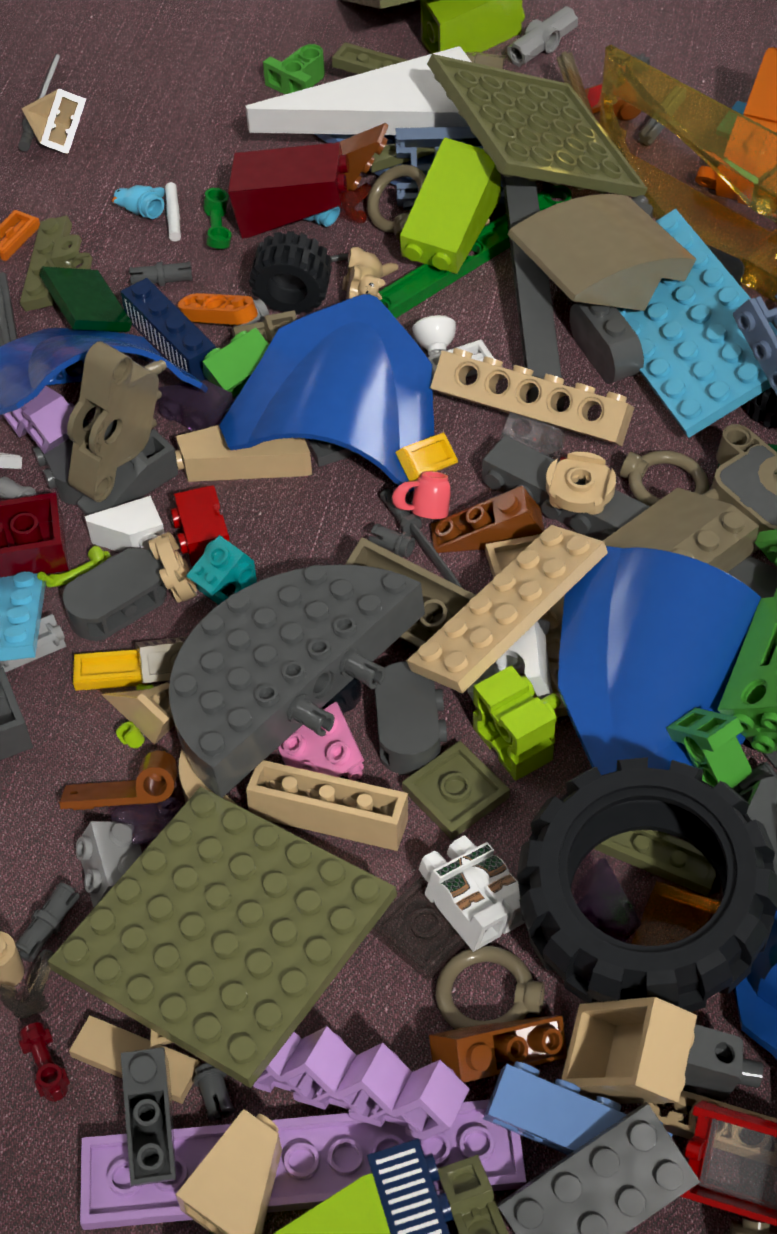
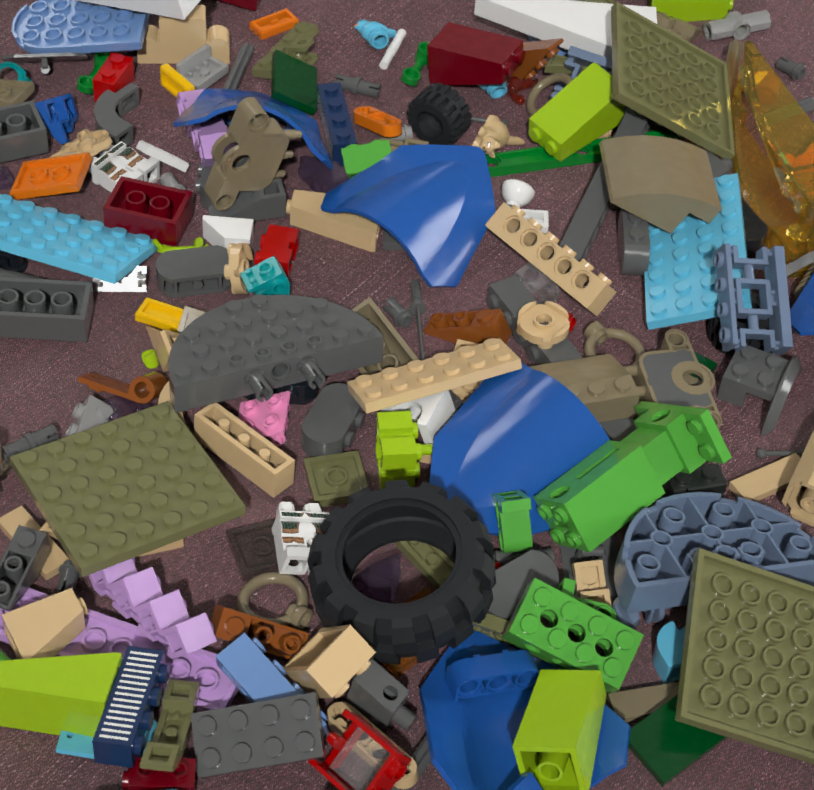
camera: 20 degrees right, 5 degrees down
coral piece [392,471,451,519] -> none
yellow tile [395,432,458,481] -> none

